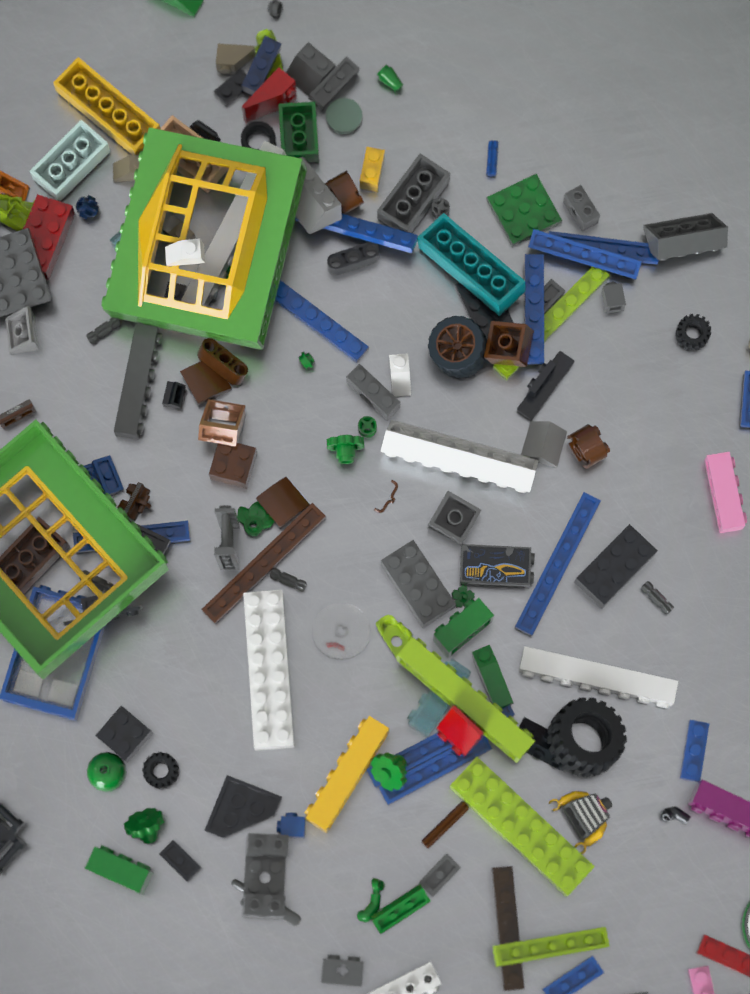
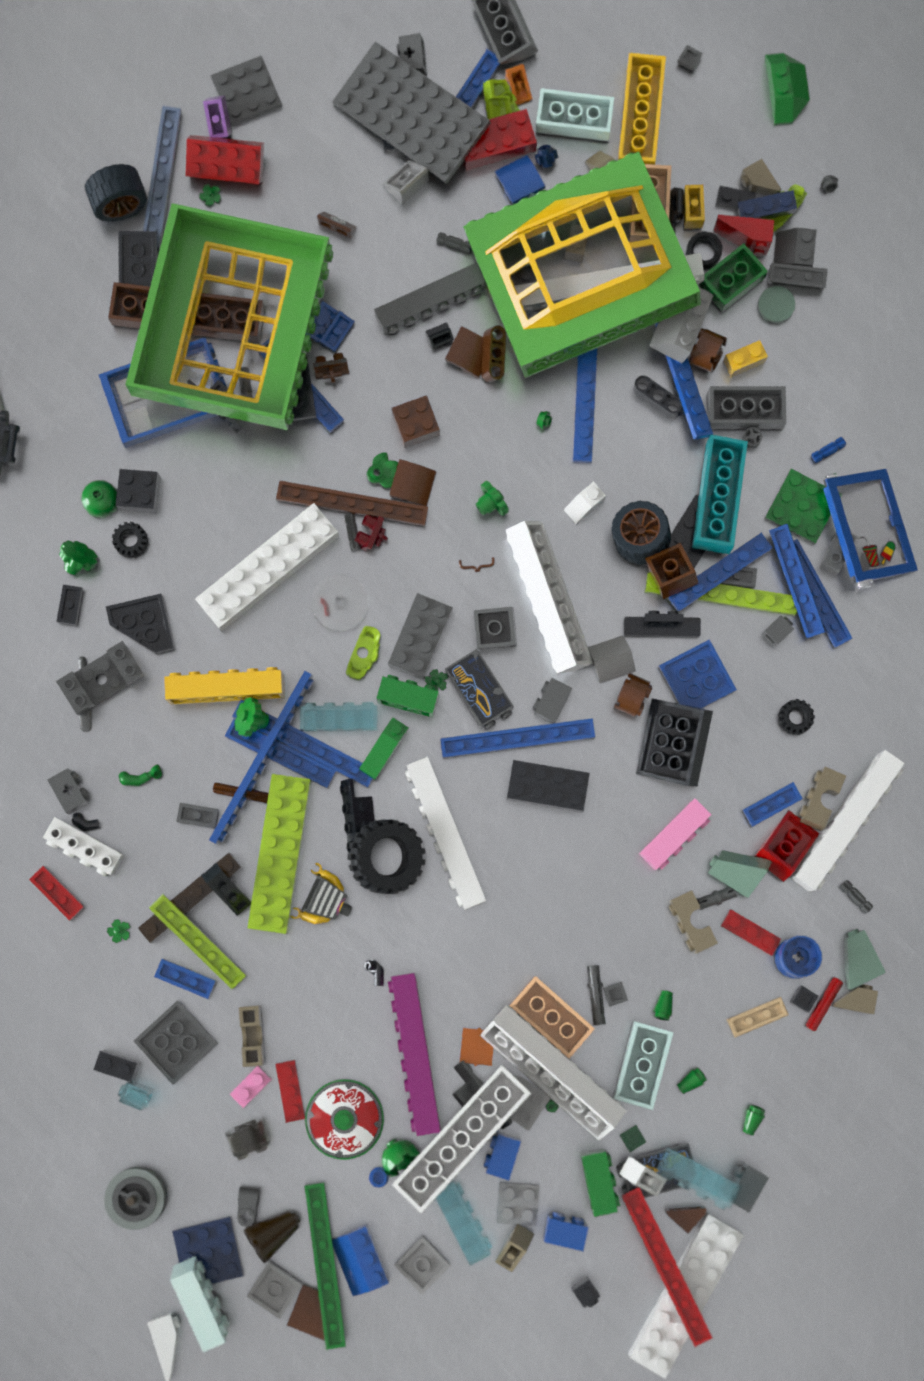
camera: 55 degrees right, 5 degrees up
green brick [84,845,154,895] -> none
white slope [165,239,205,266] -> none
nougat window [198,399,246,446] -> none
dark grey fence [214,505,240,570] -> none
blue brick [277,813,306,838] -> none
dark grey arch [346,363,400,421] -> none
green wheel [358,416,377,438] -> none
green plate [370,884,431,934] -> none
green cone [377,65,404,92] -> none
lime brick [396,637,535,763] -> none
red slope [436,705,483,757] -> none
dark grey axle [641,581,674,614] -> none
dark grey slope [643,213,728,261] -> none
blue plate [680,720,710,782] -> none
none -> black arm [71,812,100,831]
none -> black container [201,863,251,916]
none -> blue plate [209,671,314,845]
none -> dark tan arch [239,1005,265,1067]
none -> dark red hips [354,515,388,551]
none -> blue slope [495,155,546,205]
none -> dark grey brick [533,678,572,723]
none -> black slope [636,698,713,786]
none -> blue plate [658,639,737,708]
none -> dark grey plate [677,45,703,71]
none -> yellow brick [683,184,705,229]
none -> door [823,469,918,590]

